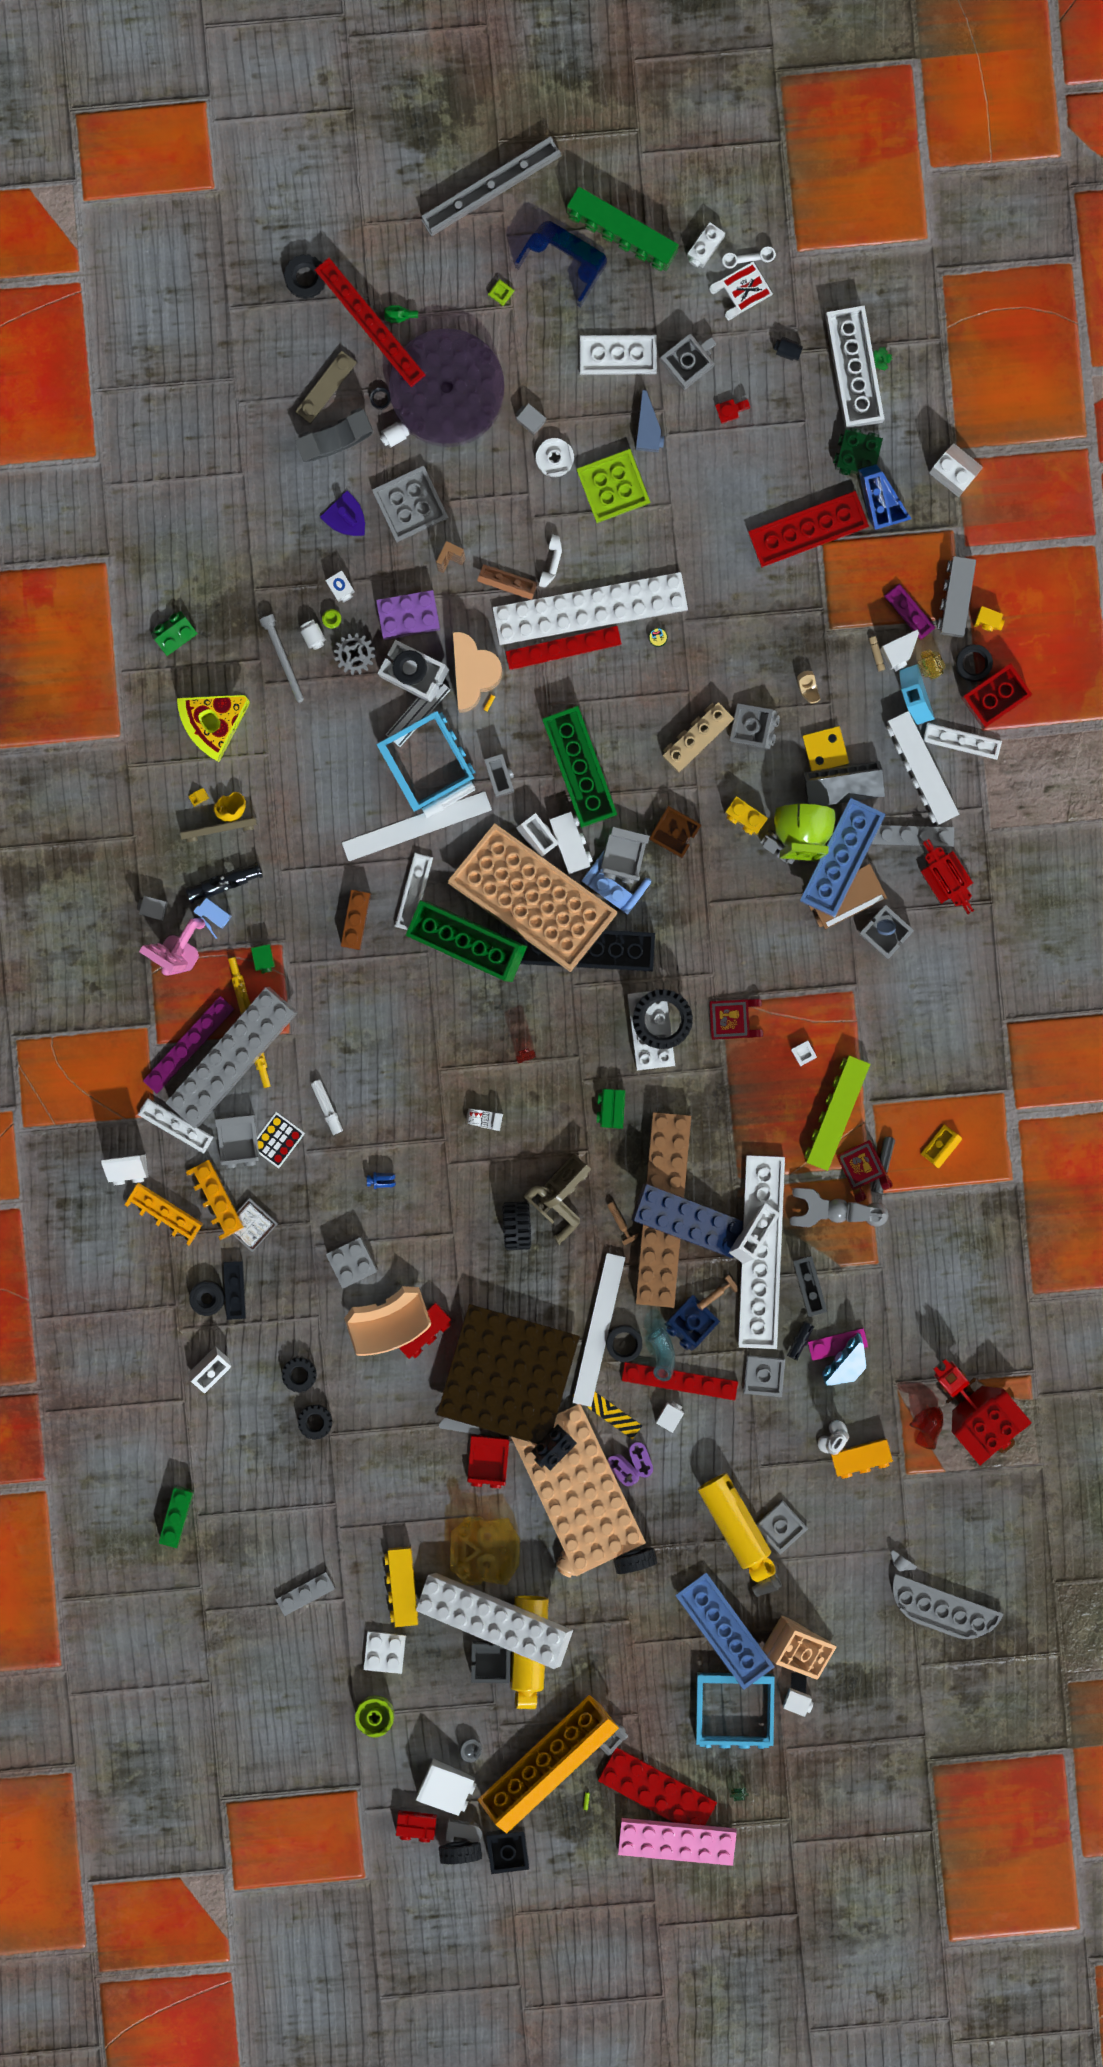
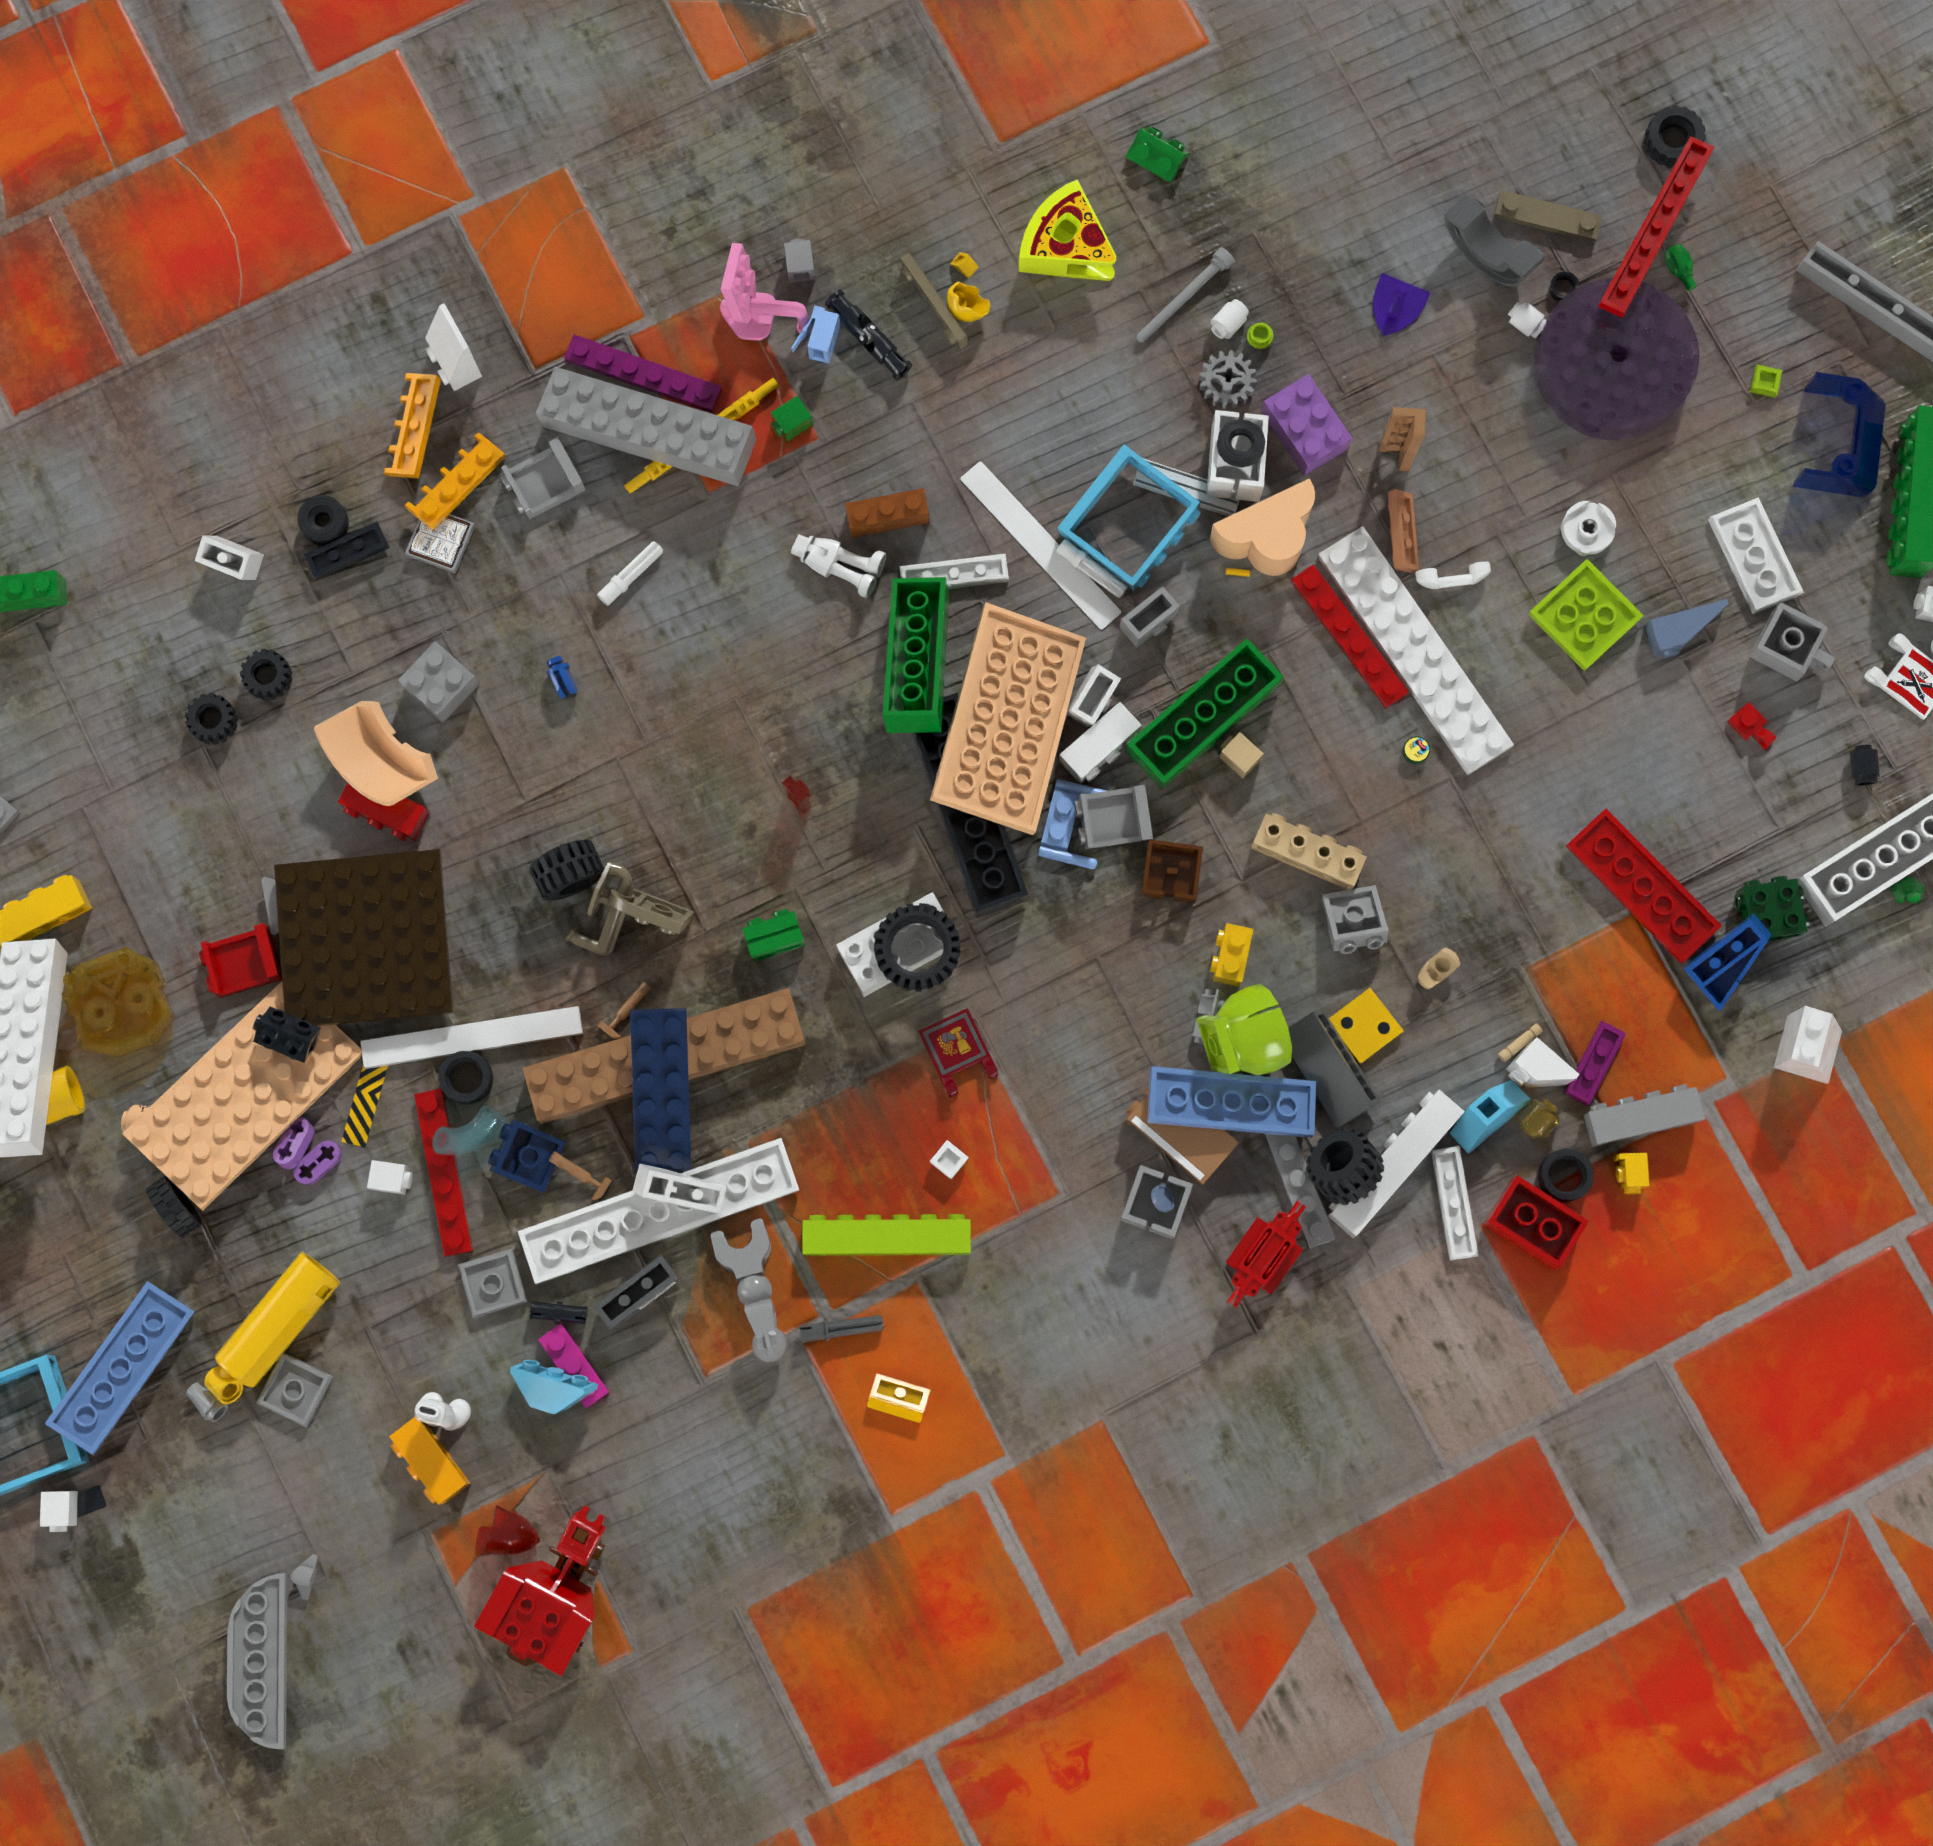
camera: 65 degrees right, 10 degrees down
white tile [138,1098,214,1153] -> none
sticker [257,1112,305,1168] -> none
white brick [326,571,354,602] -> none
light grey plate [372,466,448,543] -> none
white leg [466,1108,503,1131] -> none
light grey brick [516,403,546,435] -> none
light nougat brick [762,1616,837,1680] -> none
dark red flag [837,1140,893,1202] -> none
none -> white piece [791,534,886,598]
none -> tan brick [1219,732,1264,779]
none -> black tyre [1306,1128,1384,1205]

